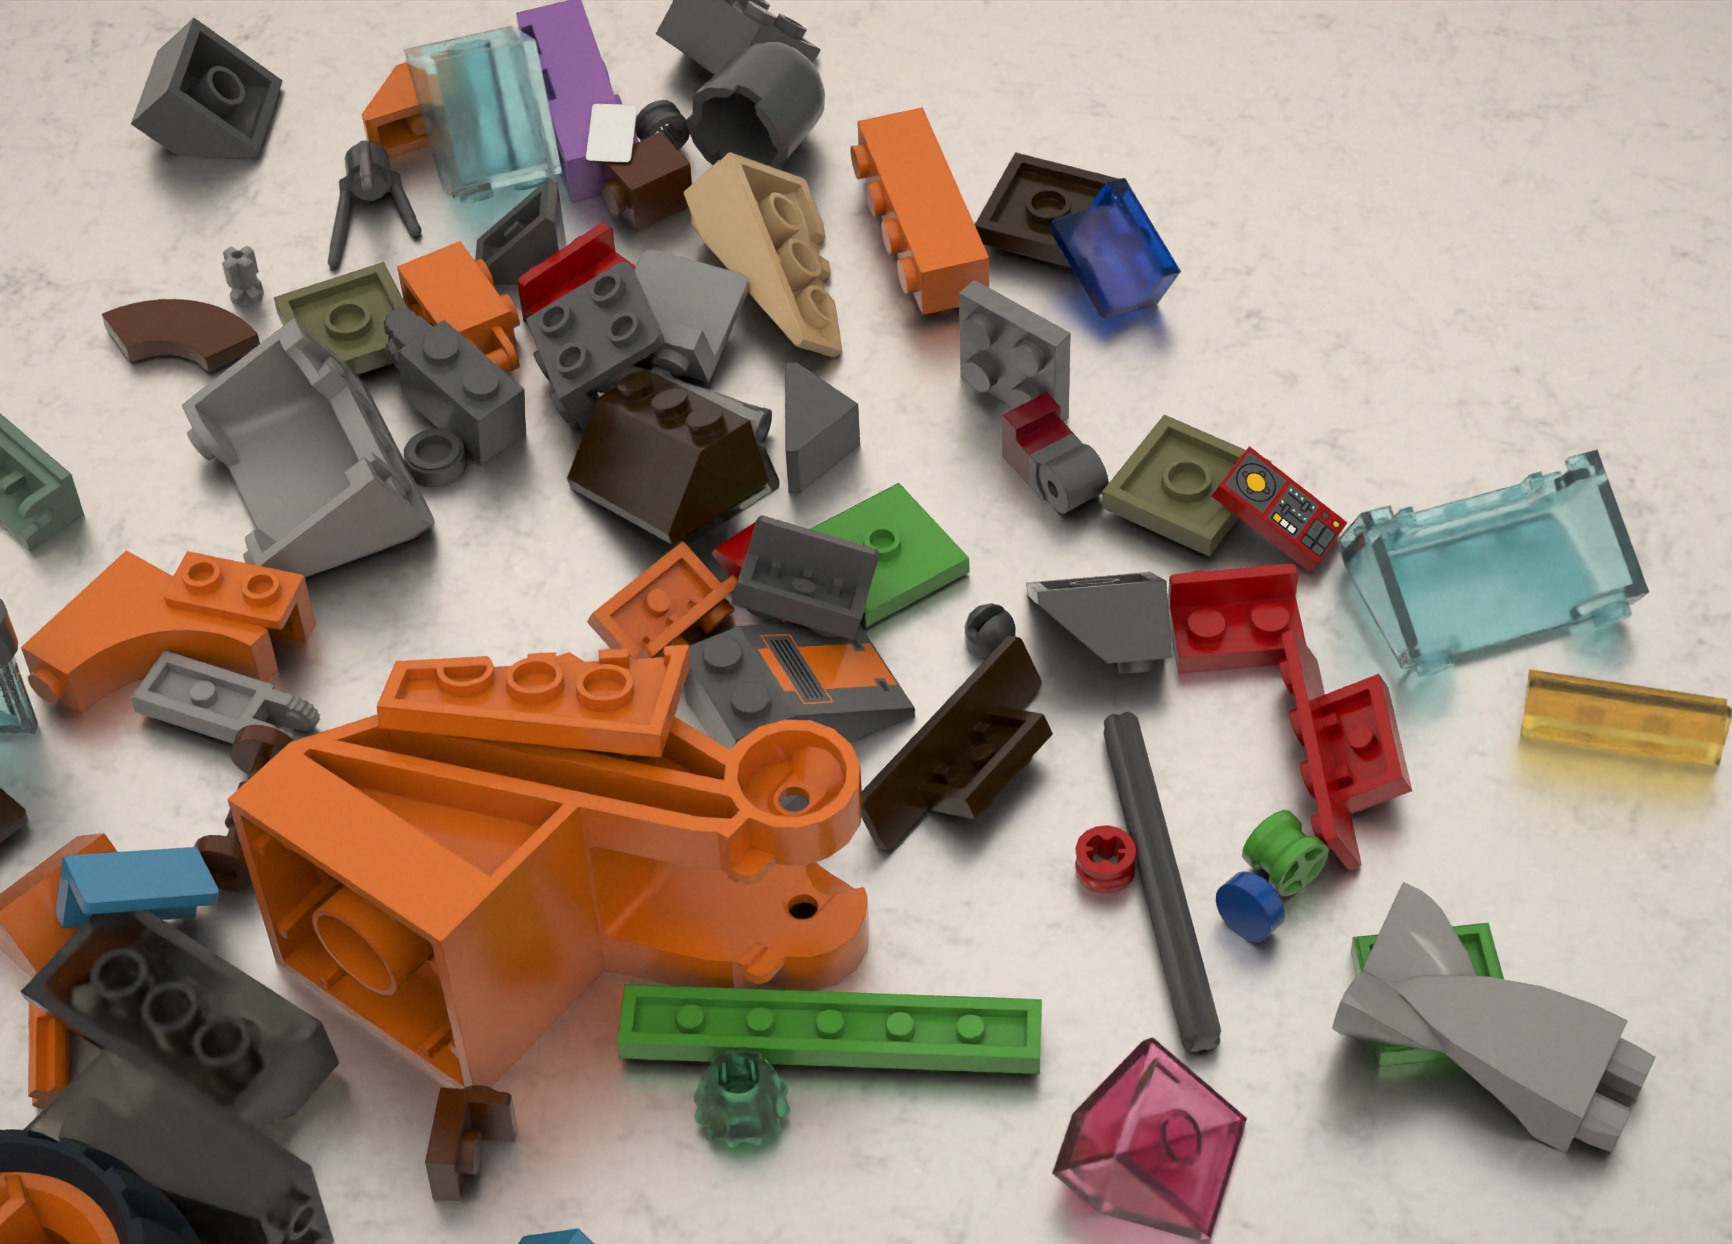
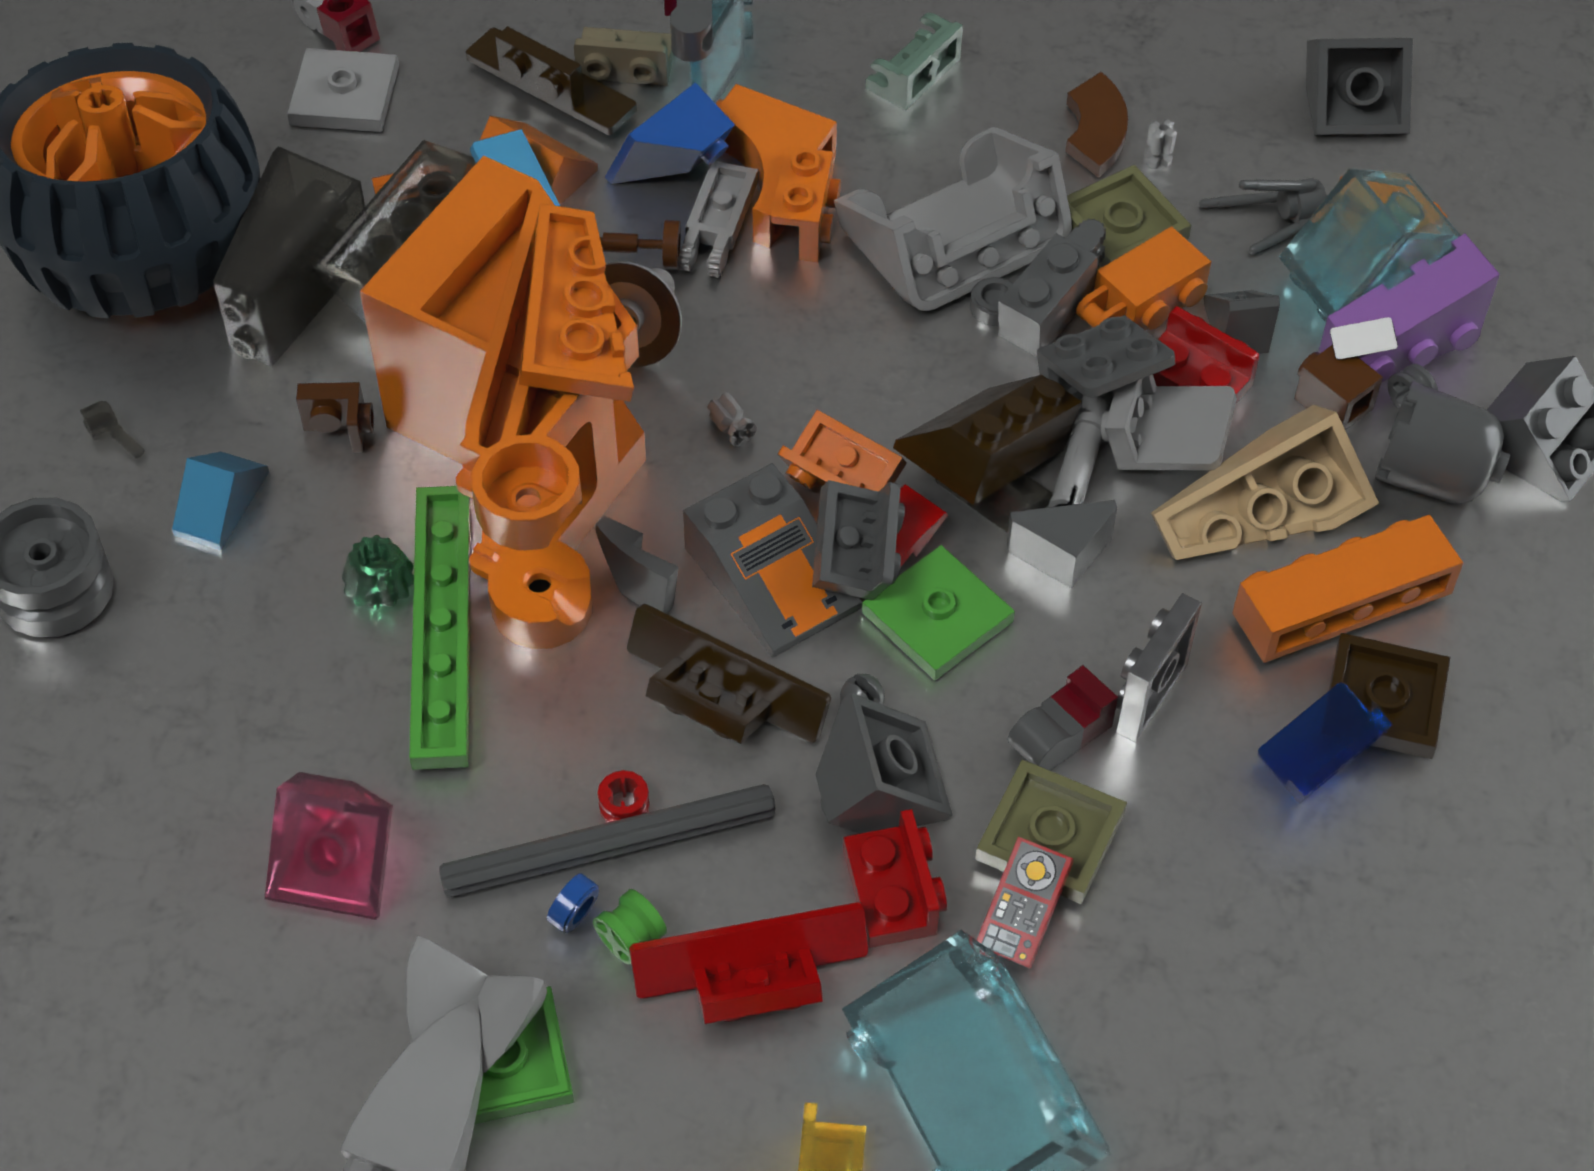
camera: 80 degrees right, 5 degrees up
none -> blue slope [605,82,735,184]

